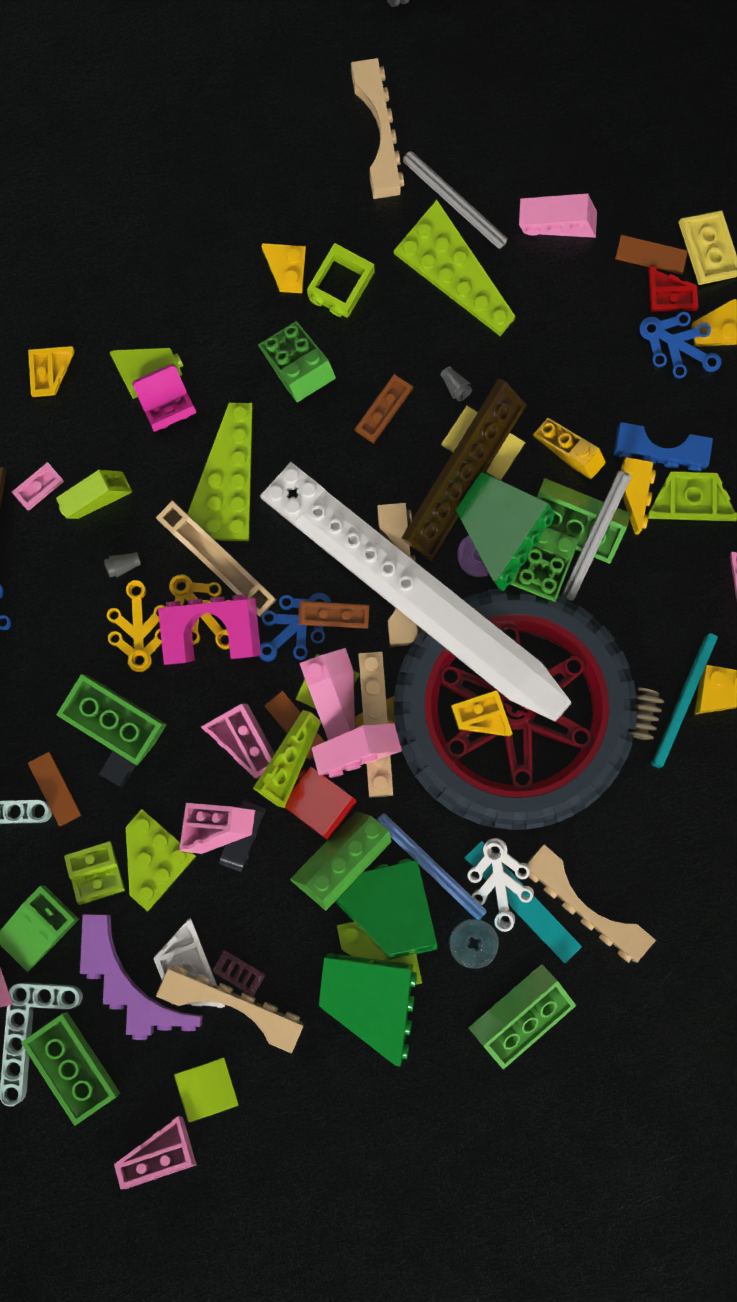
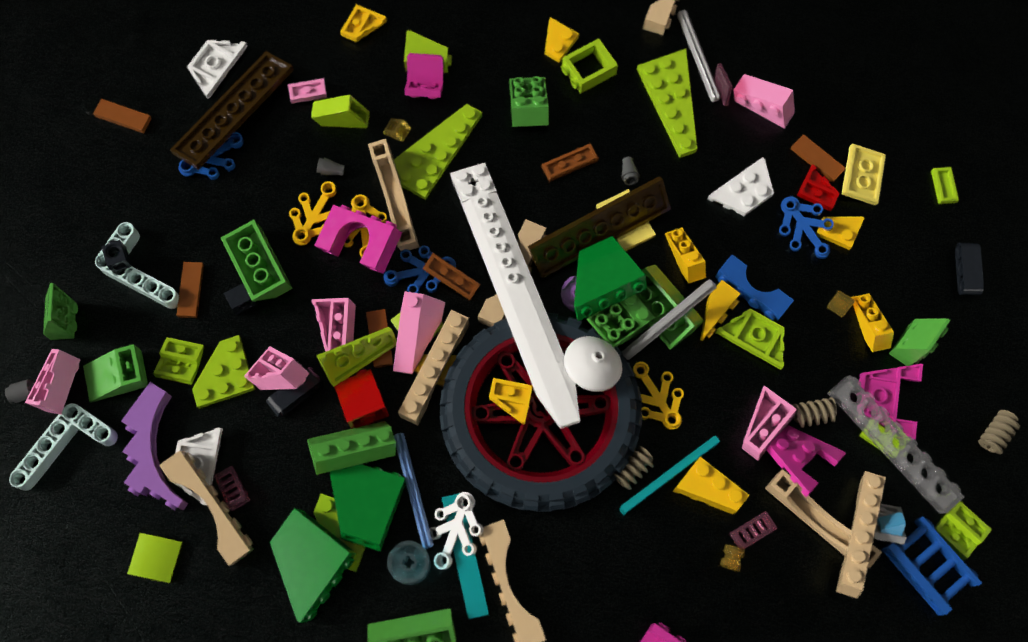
camera: 30 degrees right, 10 degrees down
bright green slope [21,1012,121,1126] -> none
bright pink wedge [114,1116,196,1189] -> none
bright pink wedge [312,723,402,778] -> none
none -> clear yellow slope [383,118,411,142]
none -> white dish [564,336,622,392]
none -> yellow plant [633,362,684,430]
none -> white wing [708,157,774,216]
none -> clear pink piece [714,63,733,106]

